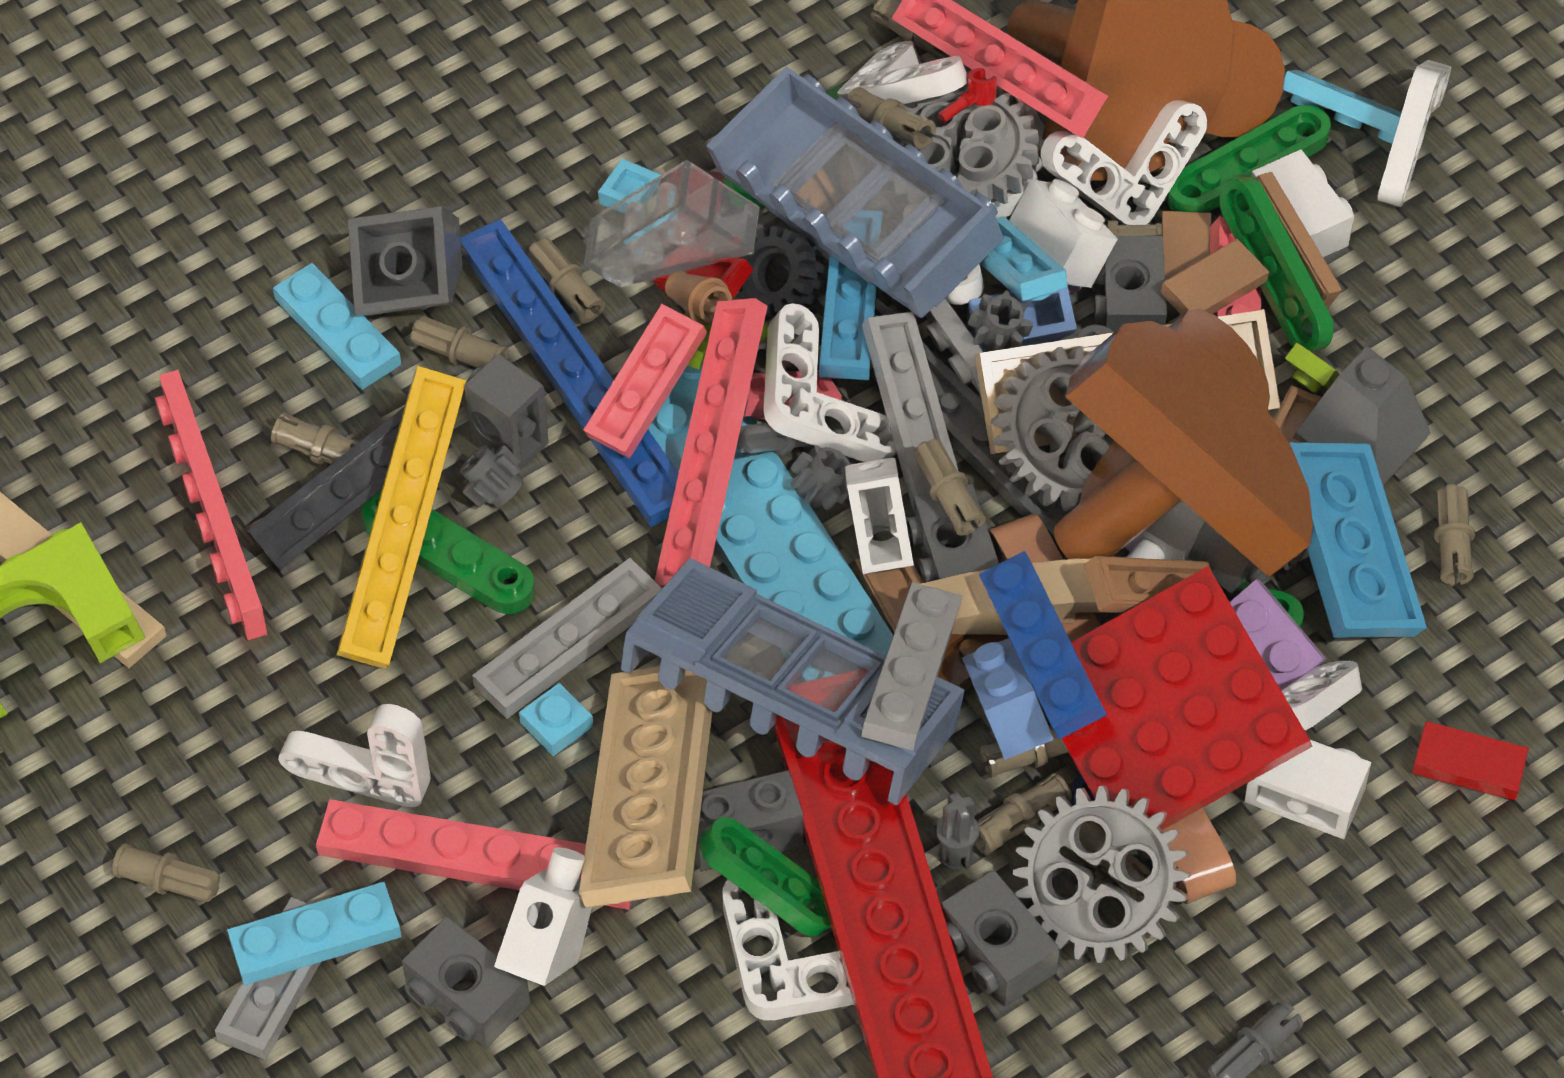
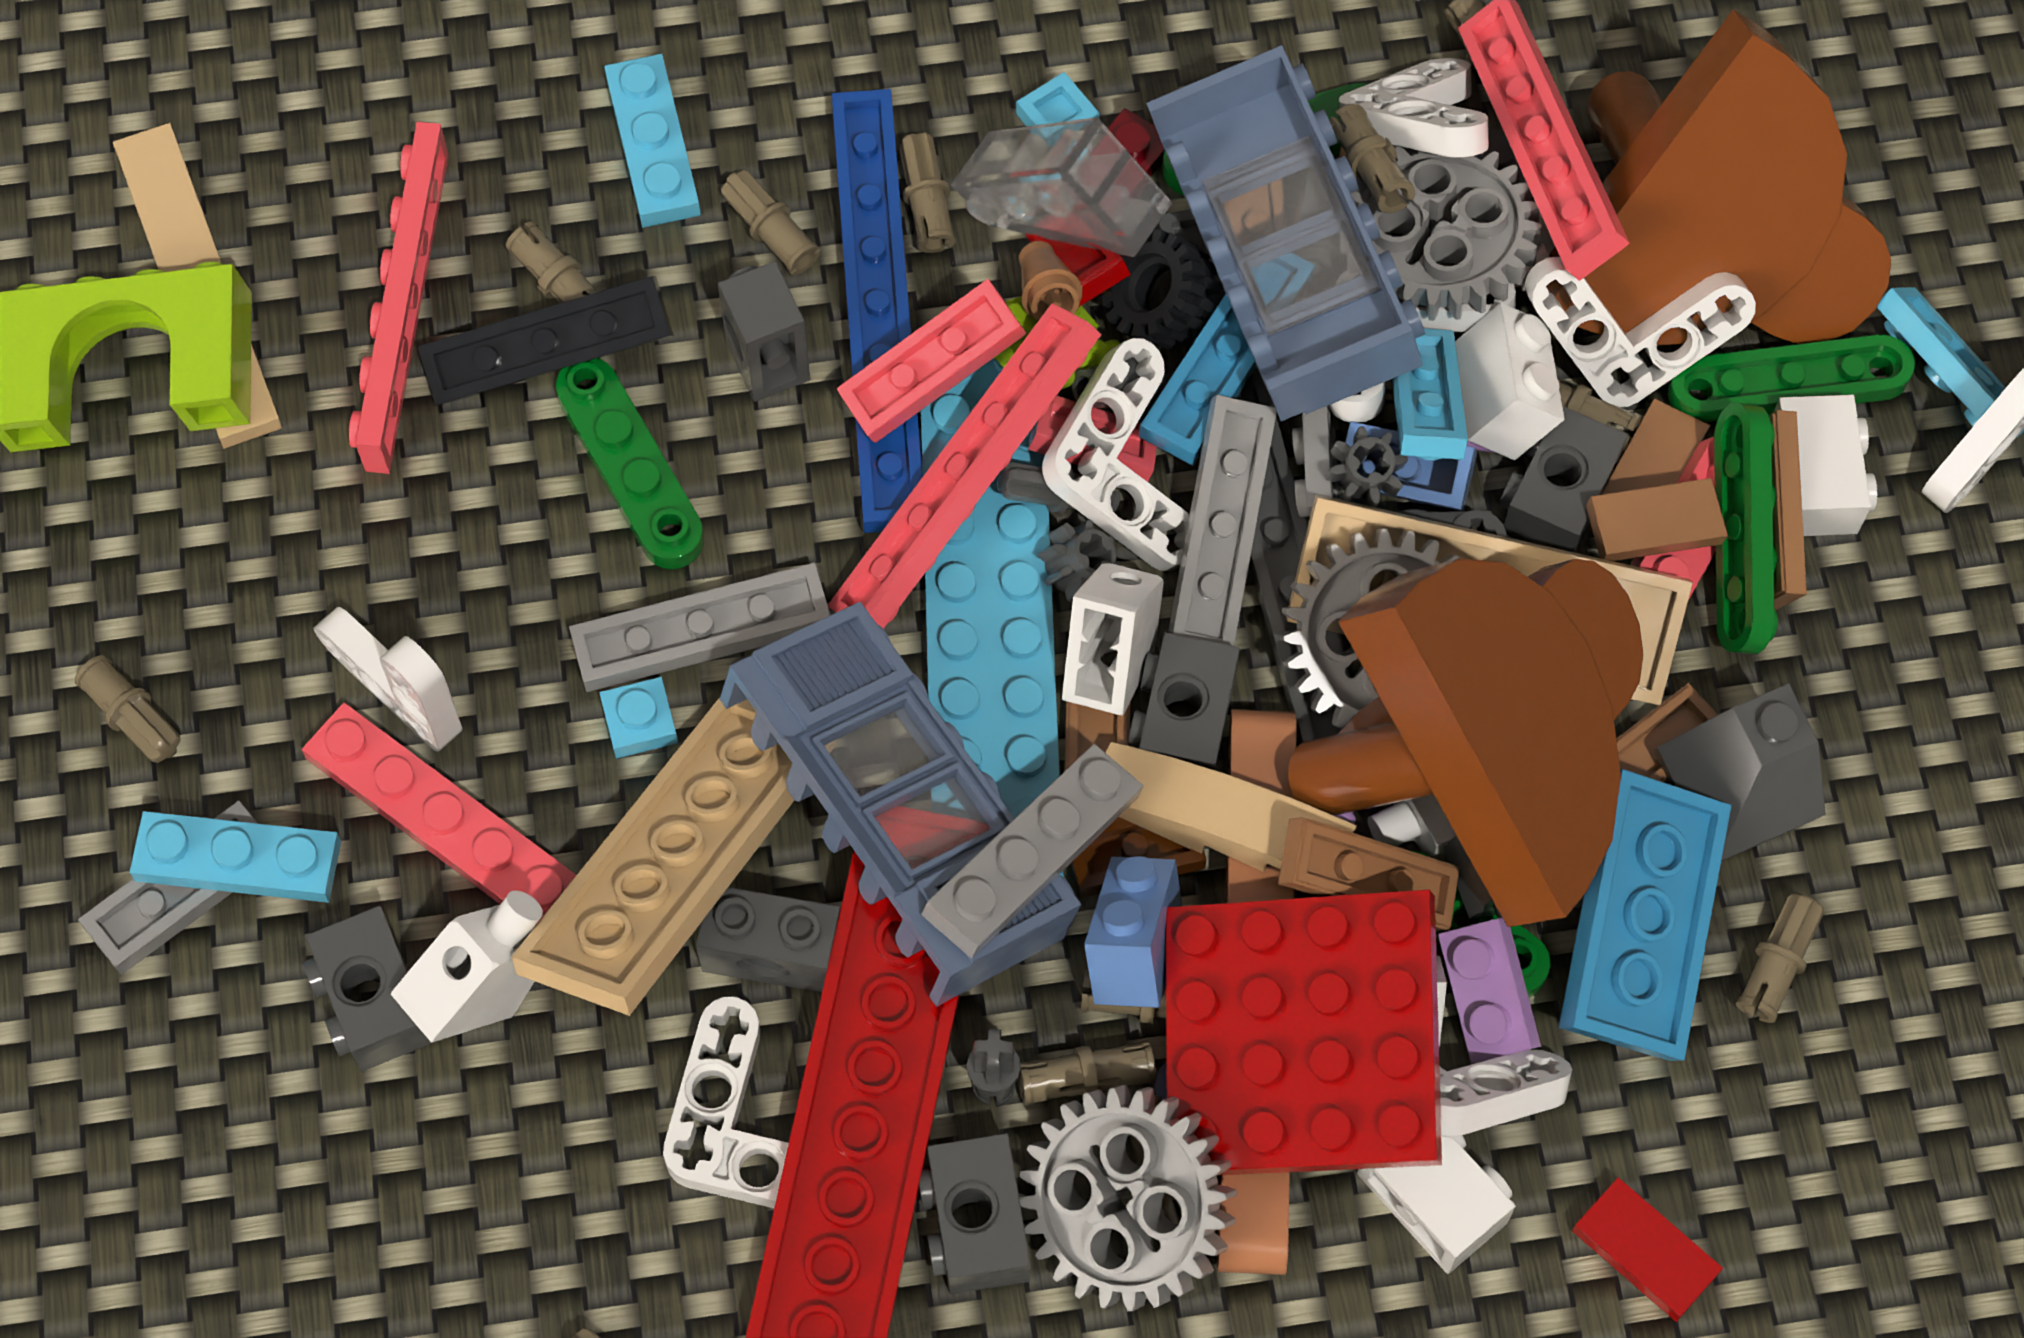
camera: 25 degrees right, 10 degrees up
yellow plate [336,366,466,670] -> none
dark grey slope [348,206,463,316] -> none
dark grey gear [460,445,523,508] -> none
green plate [699,817,831,937] -> none
dark tan axle [914,439,986,536] -> none
red hand [937,68,997,123] -> none
blue plate [979,551,1107,739] -> none
lime plate [1285,343,1340,394] -> none

